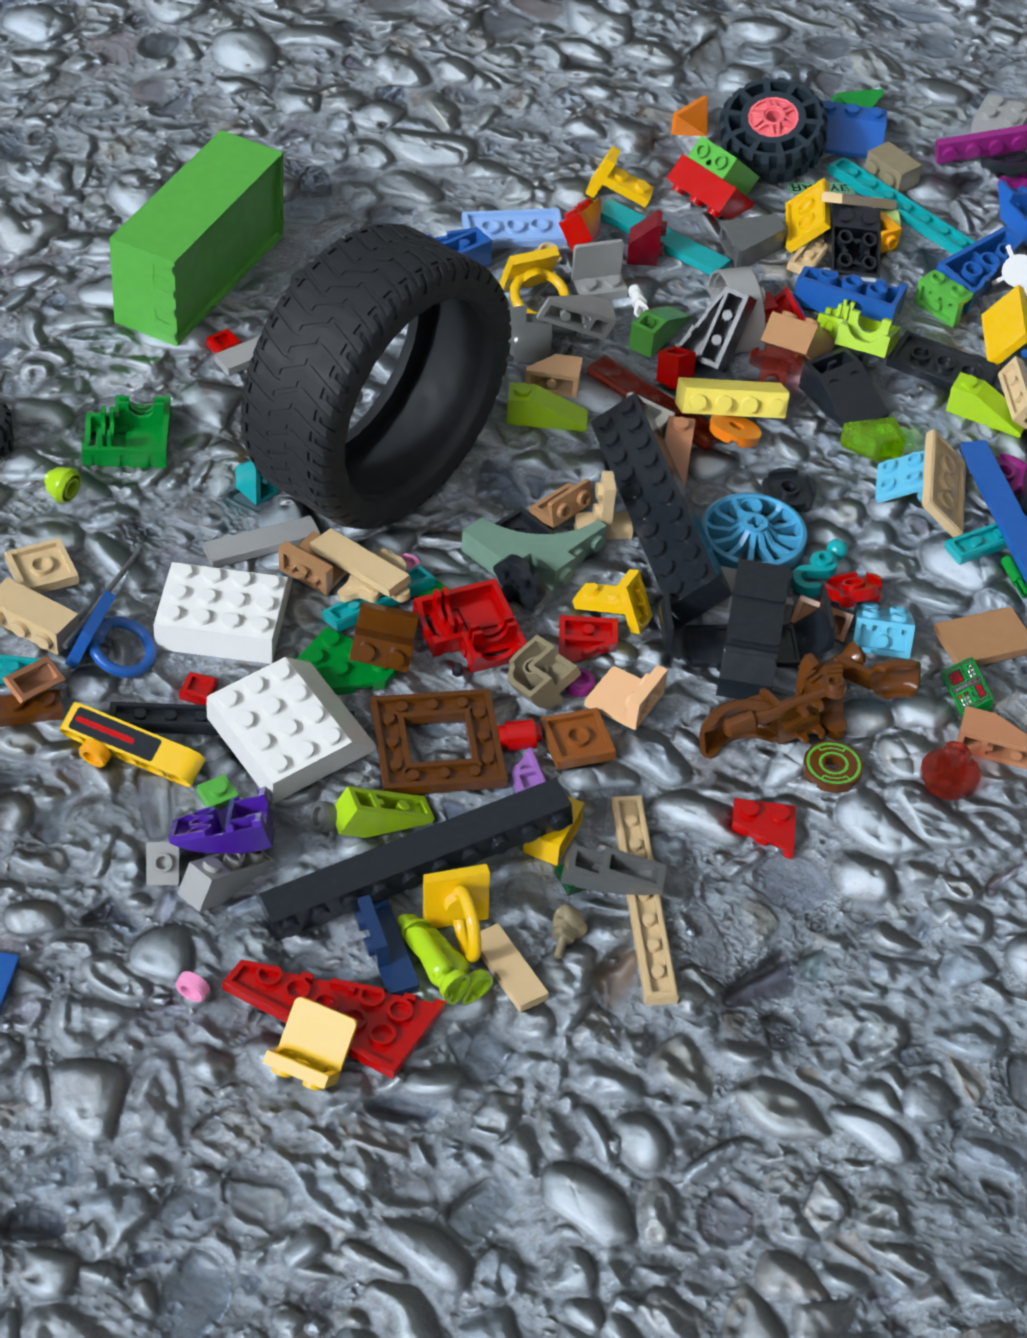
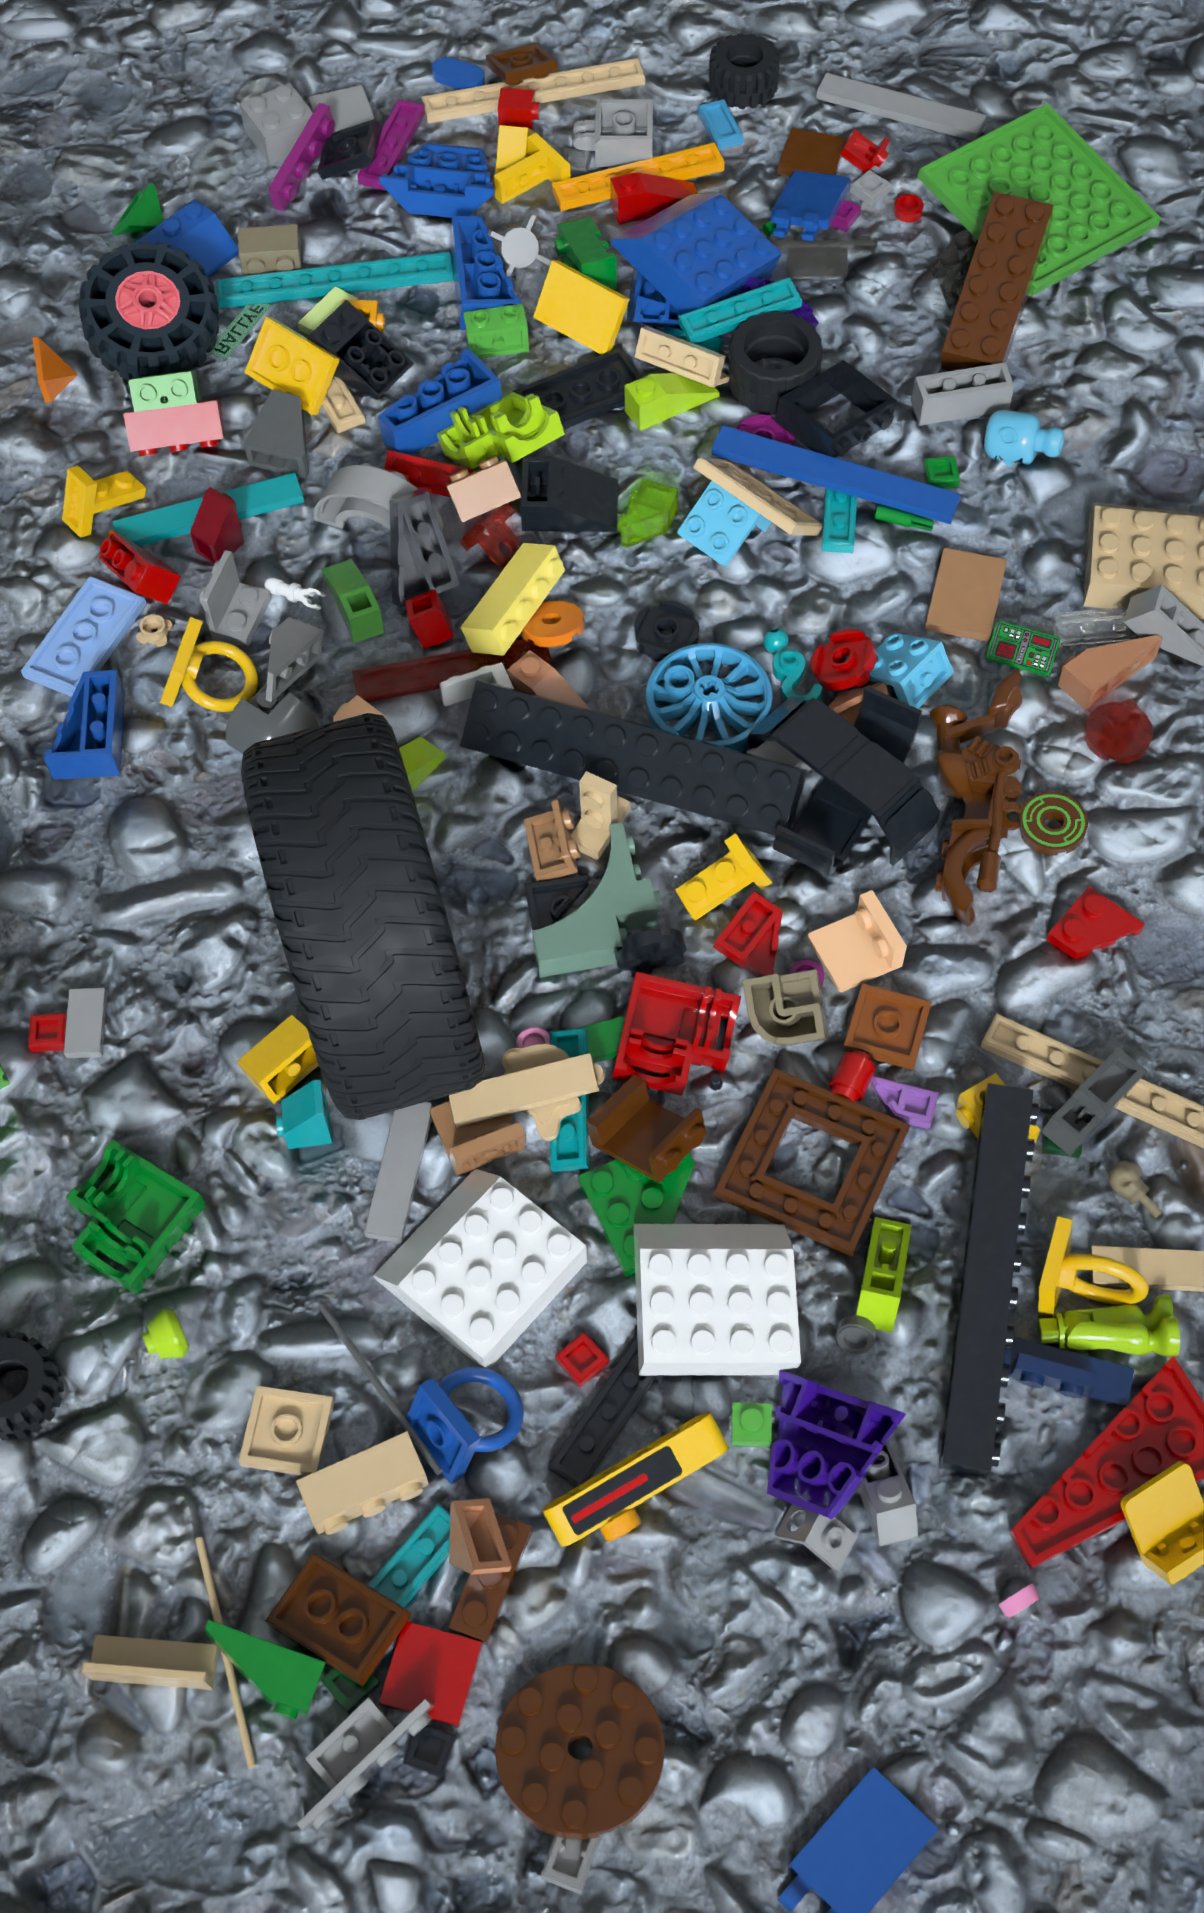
camera: 50 degrees left, 15 degrees up
tan tile [821,192,897,210] -> none

